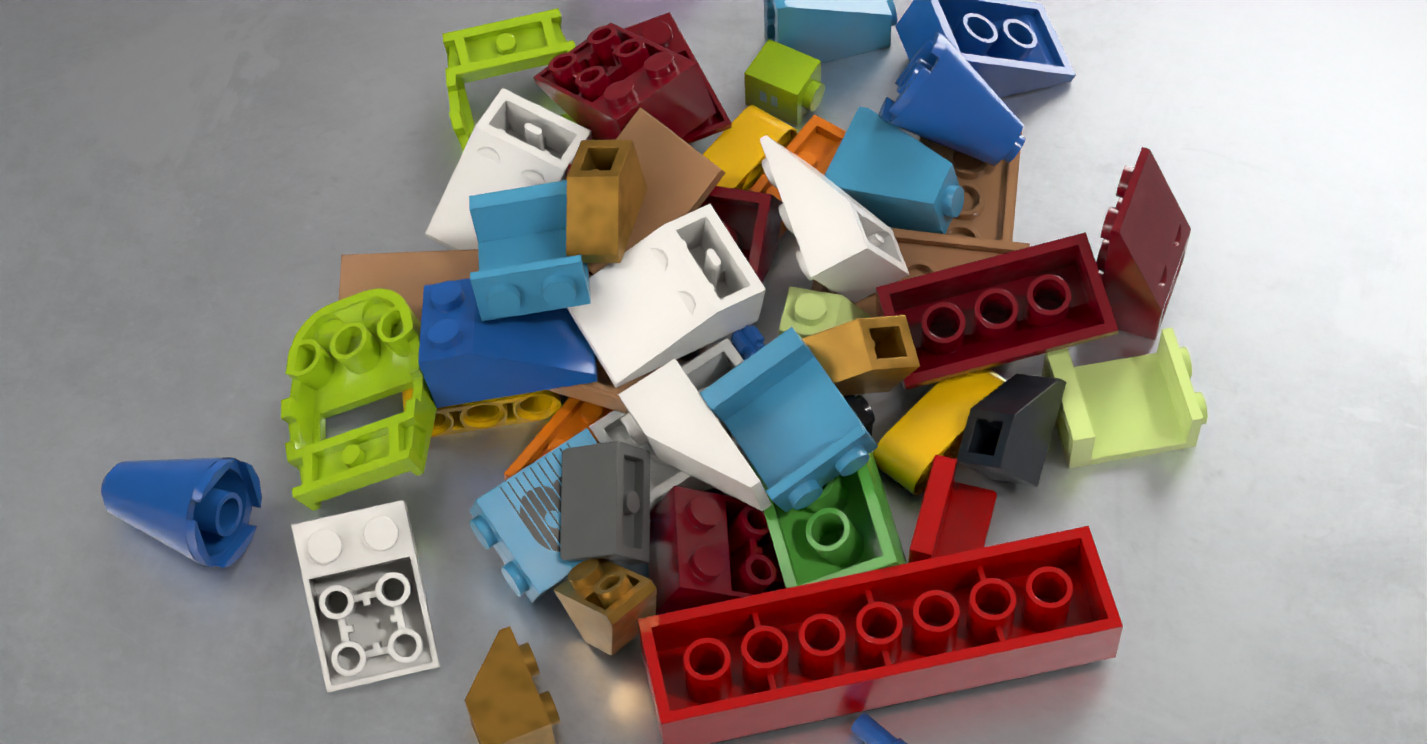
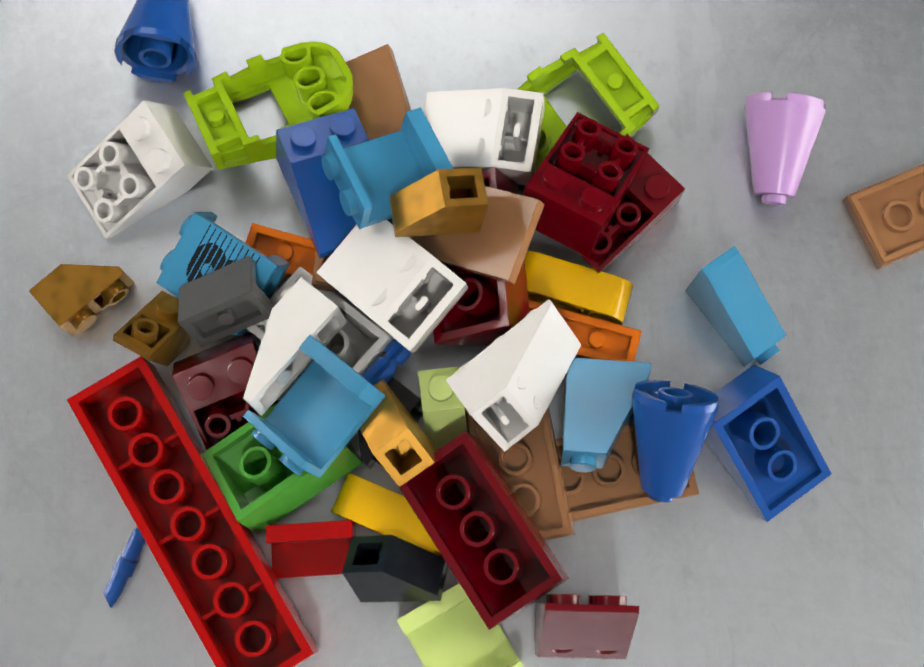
camera: 65 degrees right, 20 degrees up
lime brick [744,39,825,126] -> none

